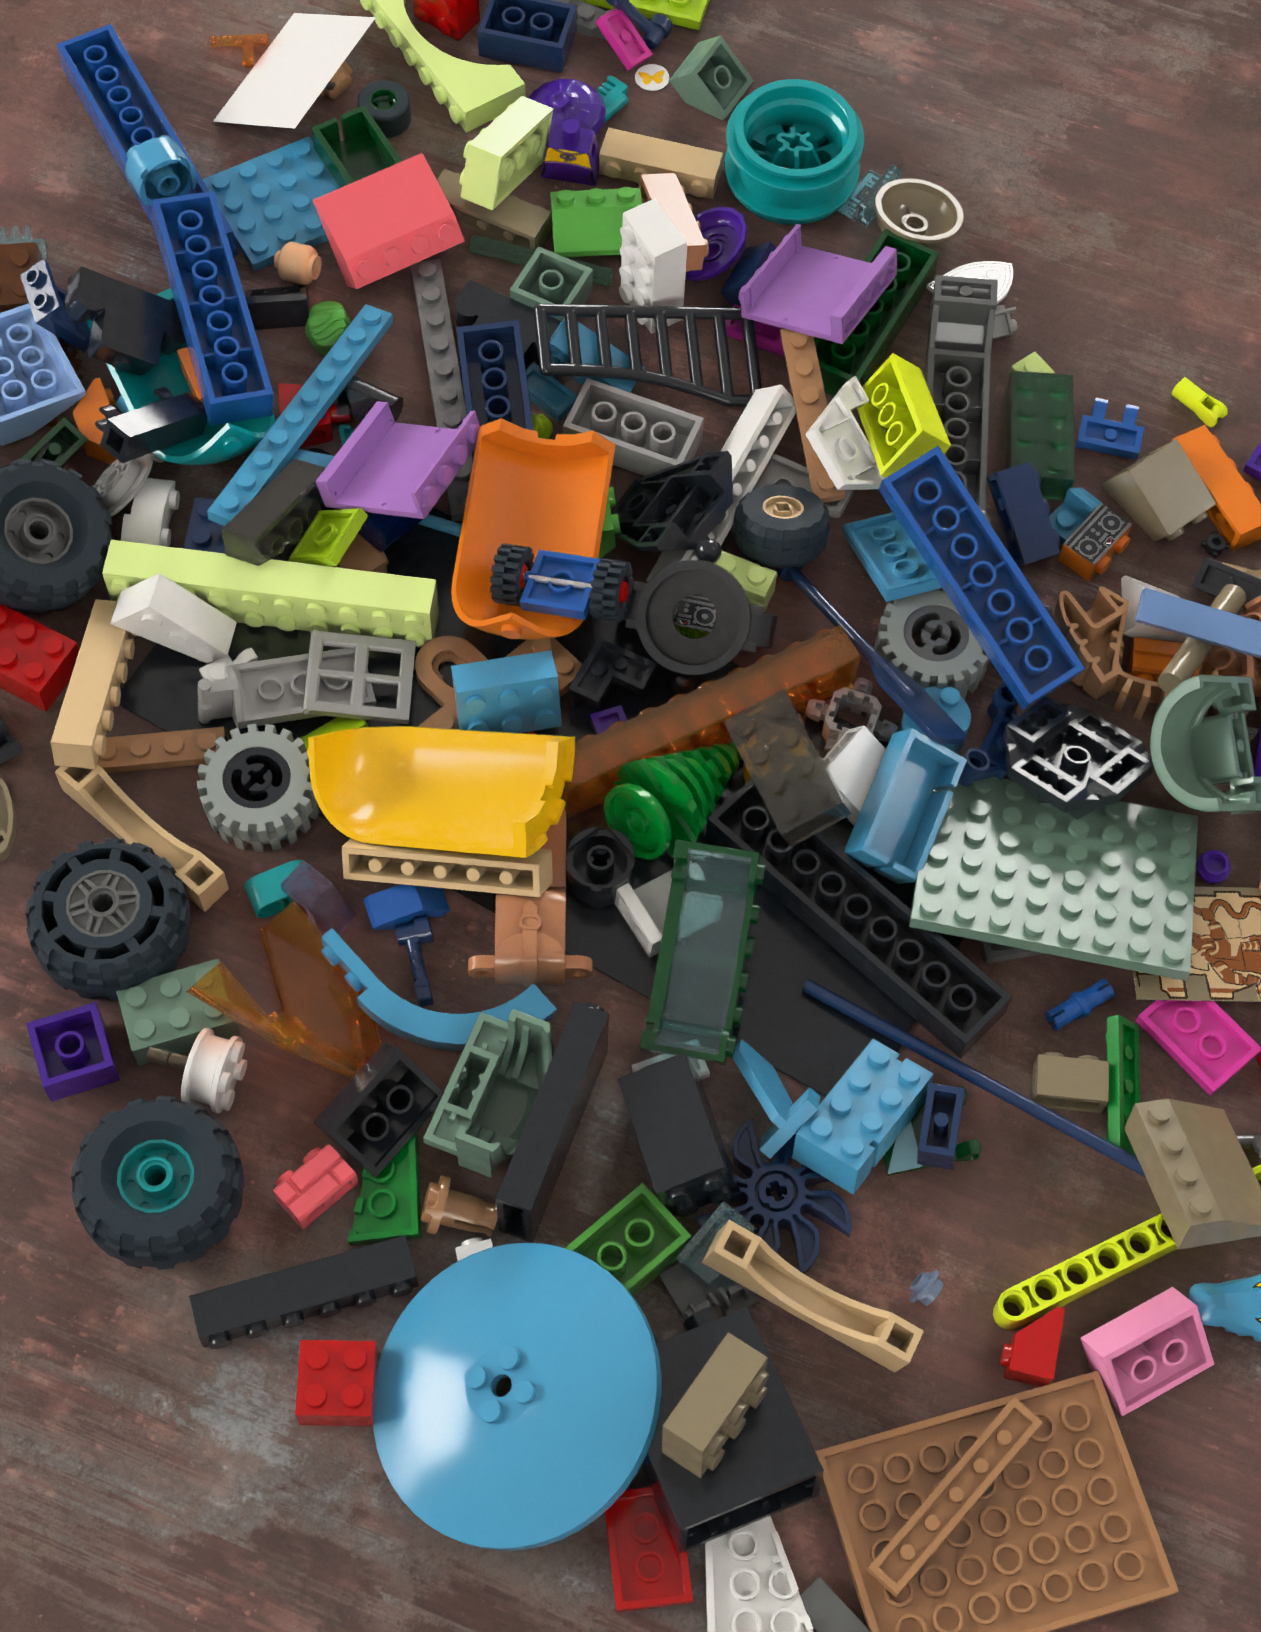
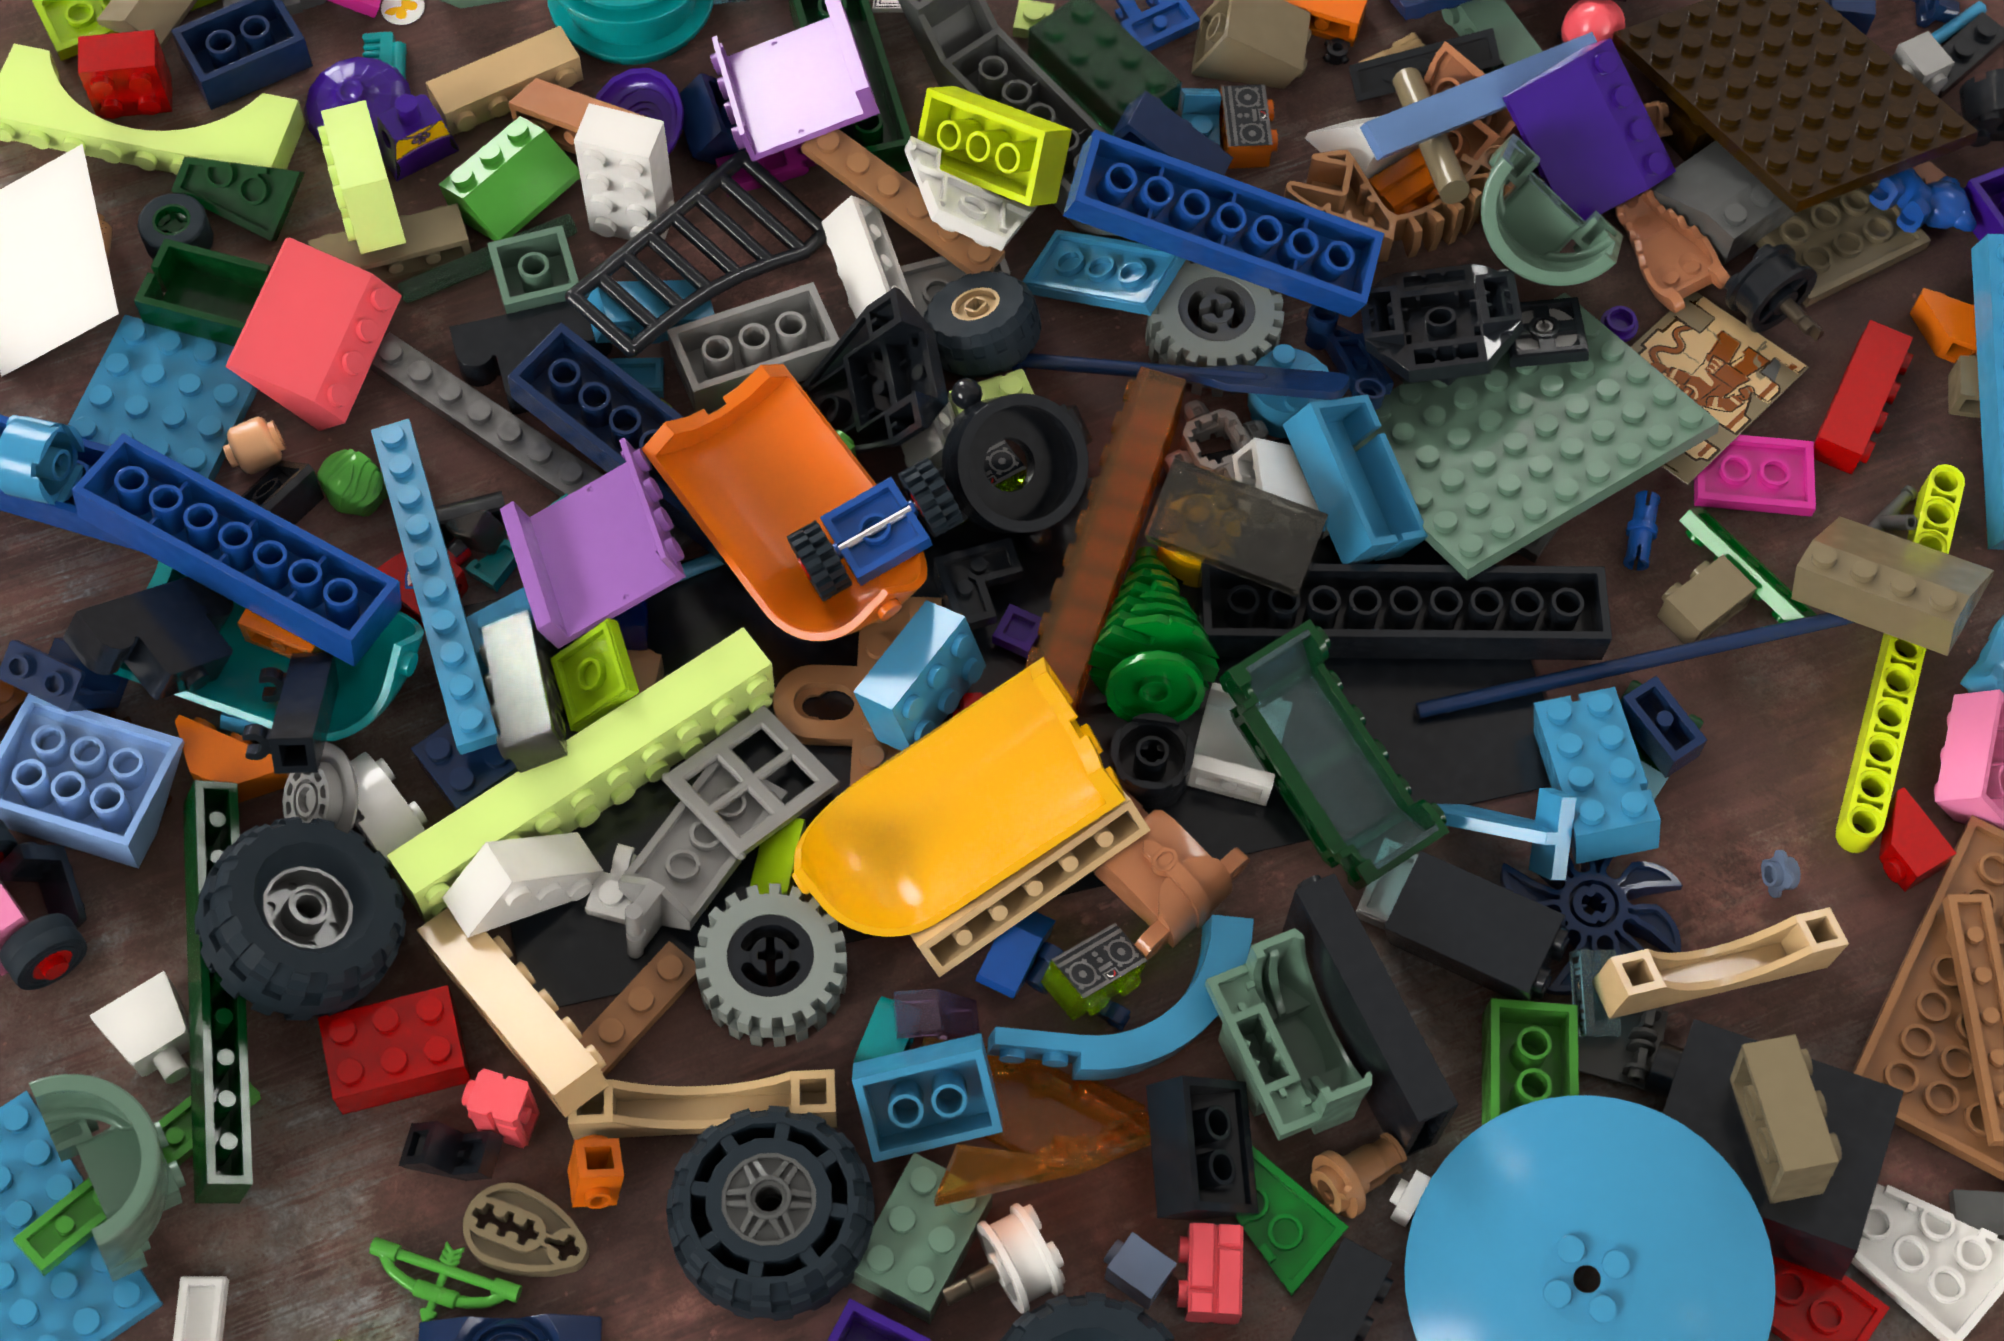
camera: 45 degrees left, 0 degrees up
none -> dark green wing [171,157,305,241]
none -> coral brick [462,1068,540,1149]
none -> orange brick [567,1135,624,1209]
none -> dark azure brick [852,1033,1003,1163]
none -> brick [1041,923,1148,1021]
none -> sand blue brick [1103,1232,1177,1310]
none -> black piece [1507,297,1589,368]

